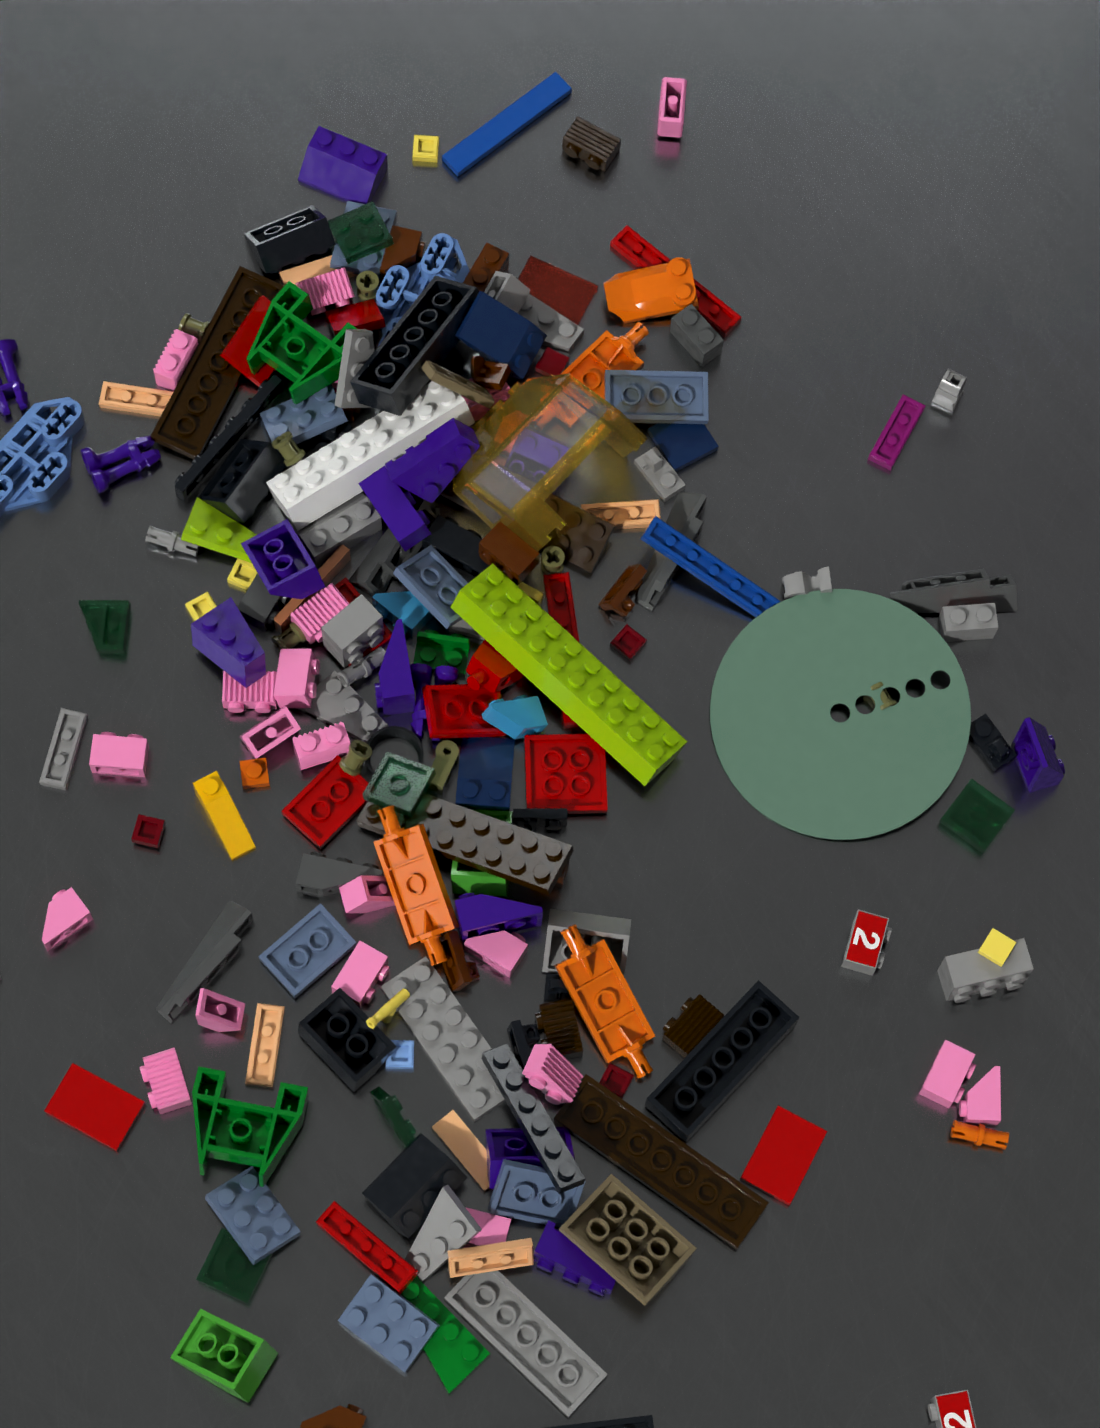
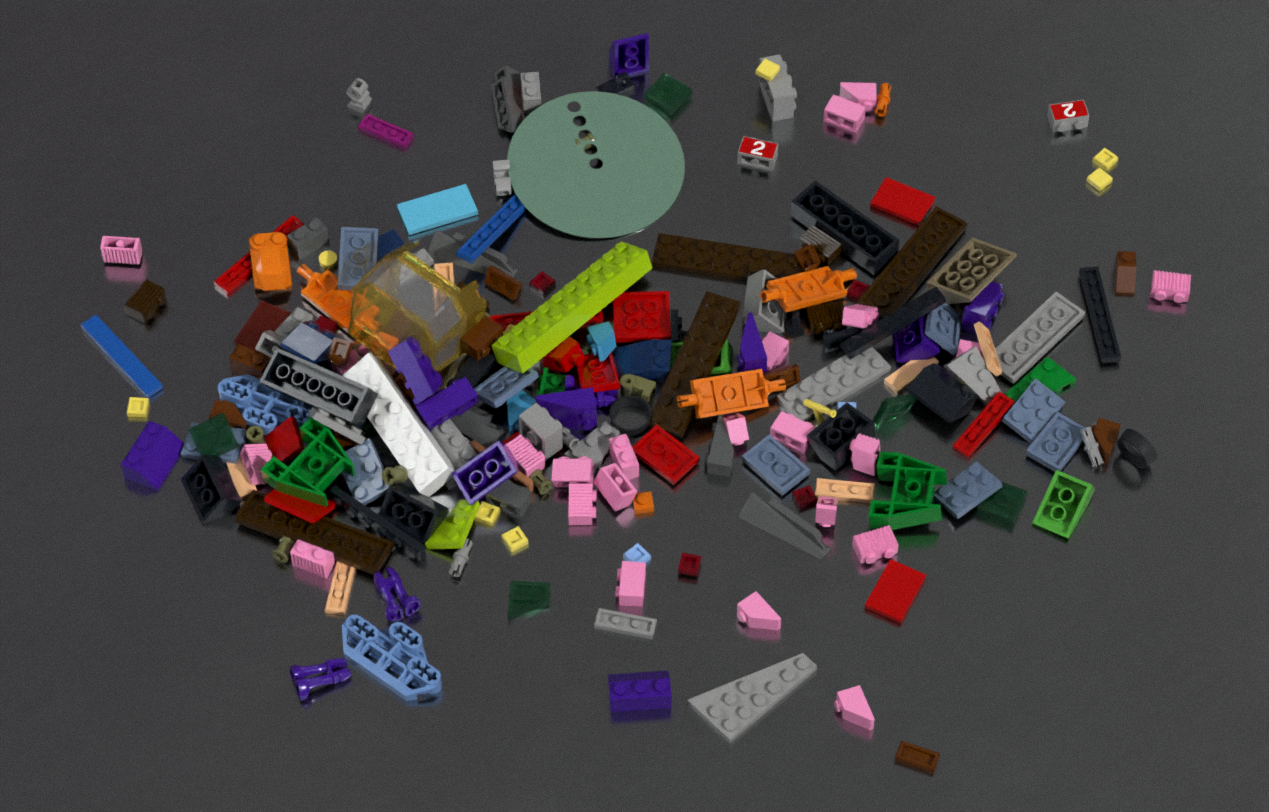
camera: 85 degrees left, 15 degrees down
dark purple wedge [191,597,266,688] -> none
yellow slope [193,771,256,860] -> none
olive bush [339,740,372,776] -> none
clear green plate [362,751,436,817] -> none
dark tan tile [421,360,495,409] -> none
none -> light yellow tile [319,250,338,269]
none -> medium azure tile [397,184,478,235]
none -> light blue tile [623,543,651,563]
none -> dark brown plate [652,233,802,281]
none -> dark red tile [792,485,818,510]
none -> reddish brown plate [794,243,821,272]
none -> bright pink brick [850,433,880,476]
none -> sand blue plate [1026,412,1088,472]
none -> light grey pin [1079,427,1104,467]

